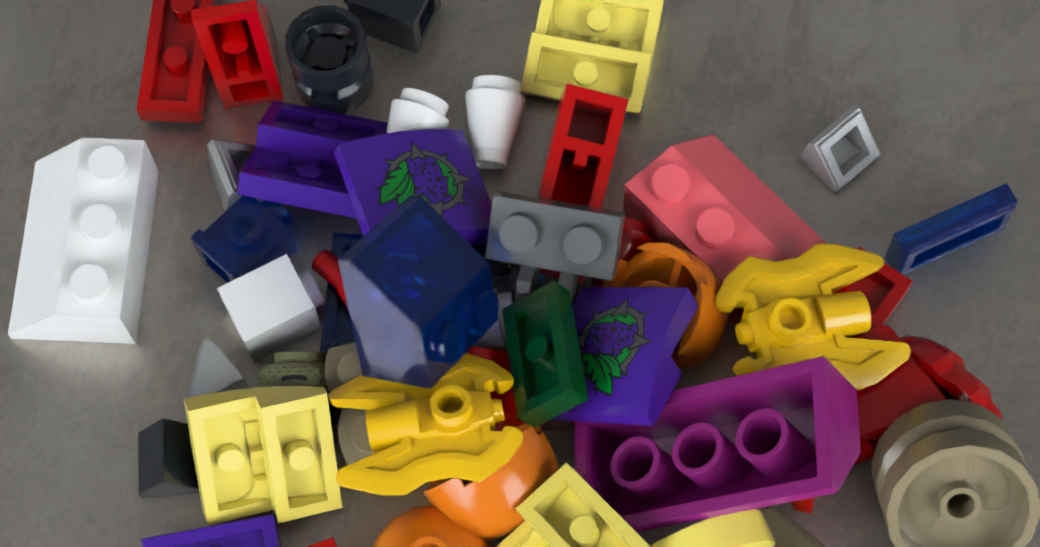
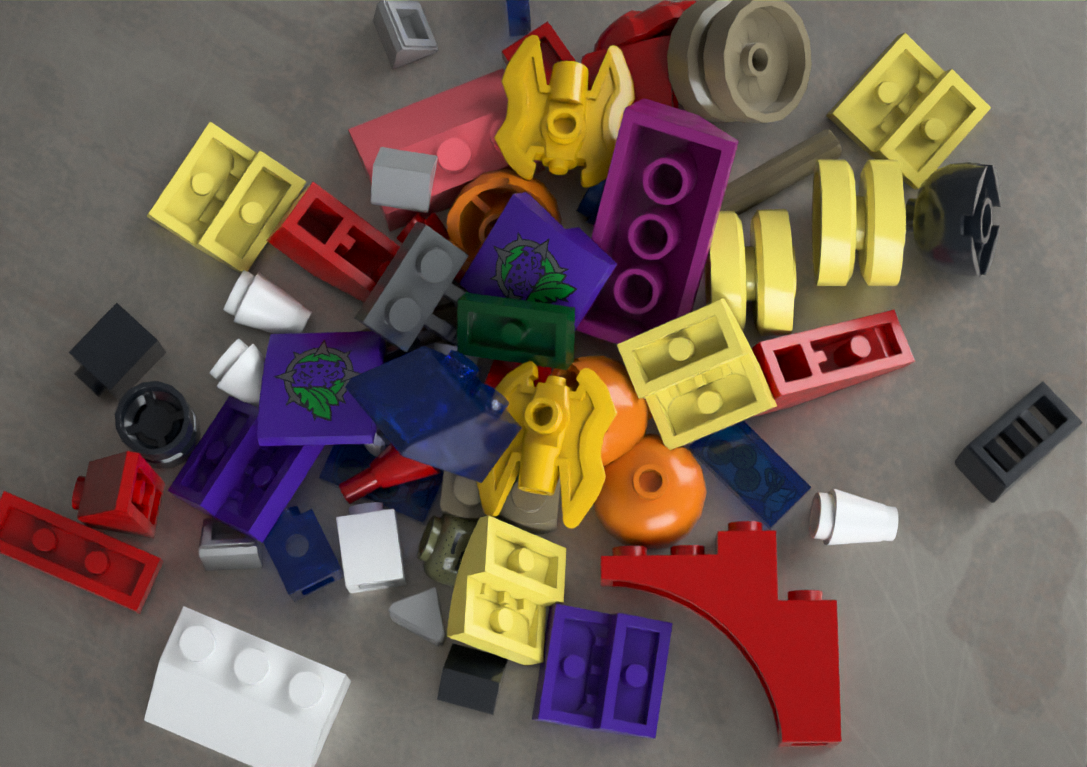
camera: 70 degrees left, 10 degrees up
none -> light grey slope [371,147,438,213]

